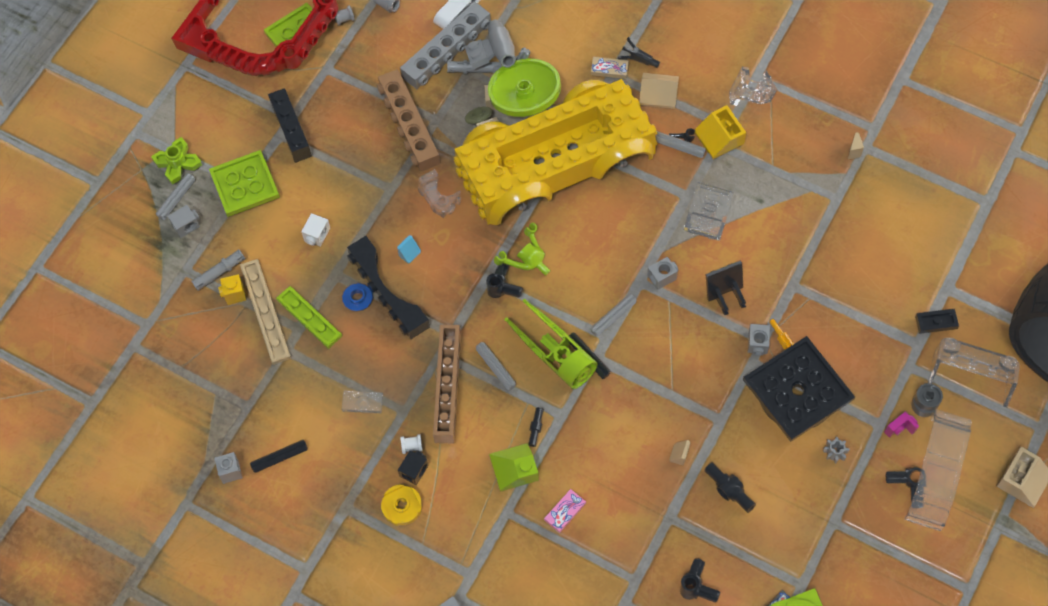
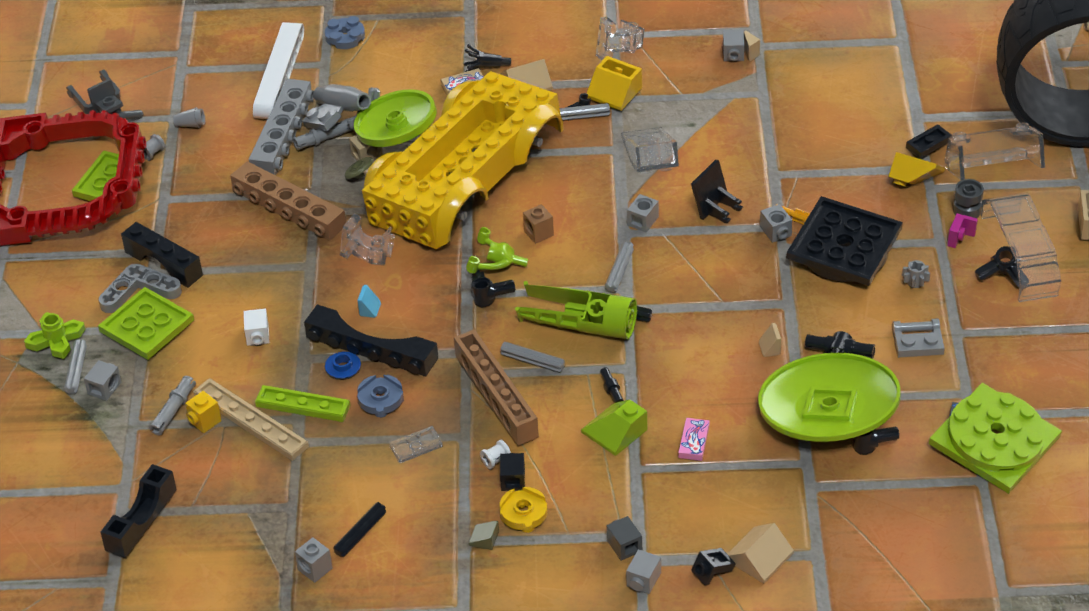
camera: 30 degrees left, 20 degrees down
none -> light grey beam [99,264,182,313]
none -> black arch [100,464,177,558]
none -> sand blue plate [357,375,404,418]
none -> olive slope [469,521,499,550]
none -> medium nougat brick [523,204,554,244]
none -> dark grey brick [606,516,643,561]
none -> light grey brick [723,30,744,61]
none -> lime dish [758,353,901,442]
none -> yellow slope [888,152,945,187]
none -> light grey plate [892,318,945,358]

